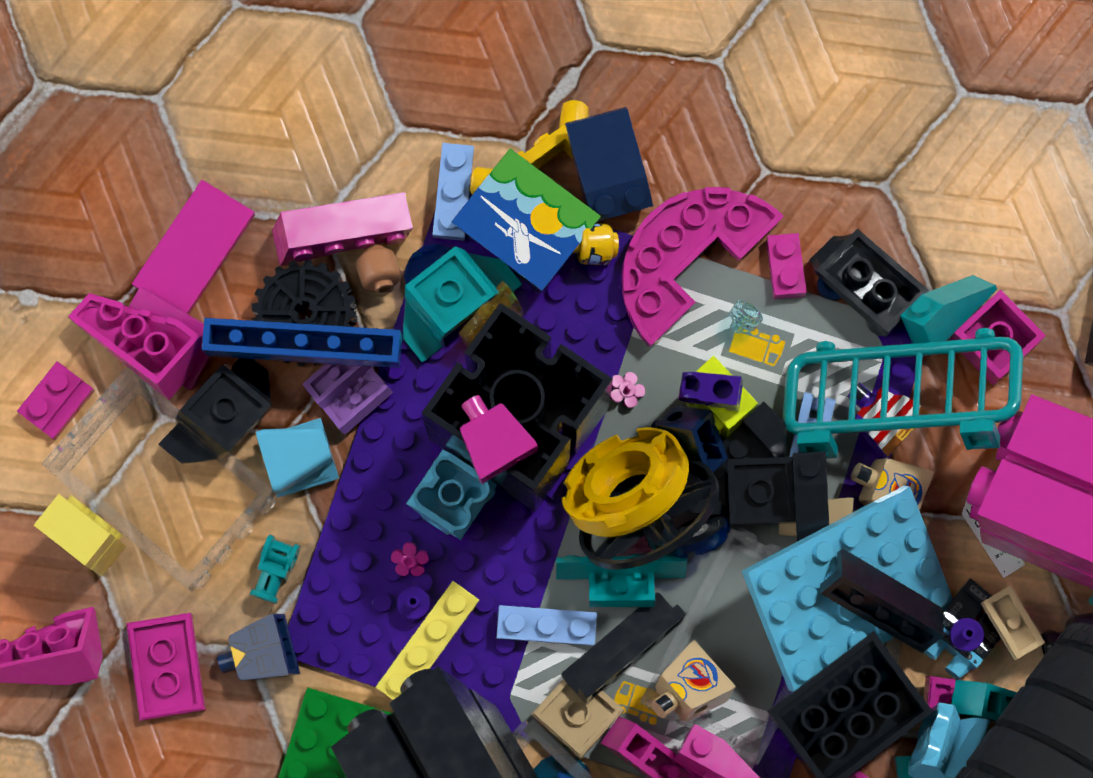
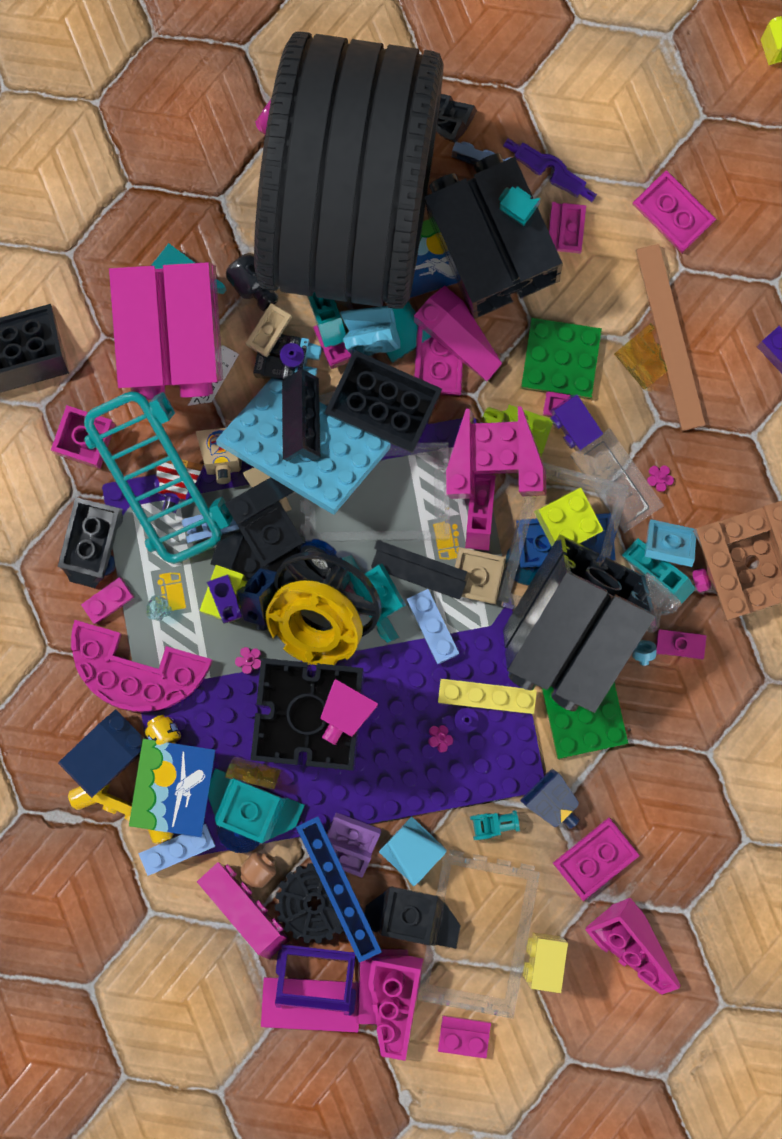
camera: 120 degrees left, 5 degrees up
medium azure piece [406,450,497,540] -> none
tan torso [651,640,736,722] -> none
teal slope [900,275,997,343] -> none
none -> dark purple piece [275,945,356,1016]

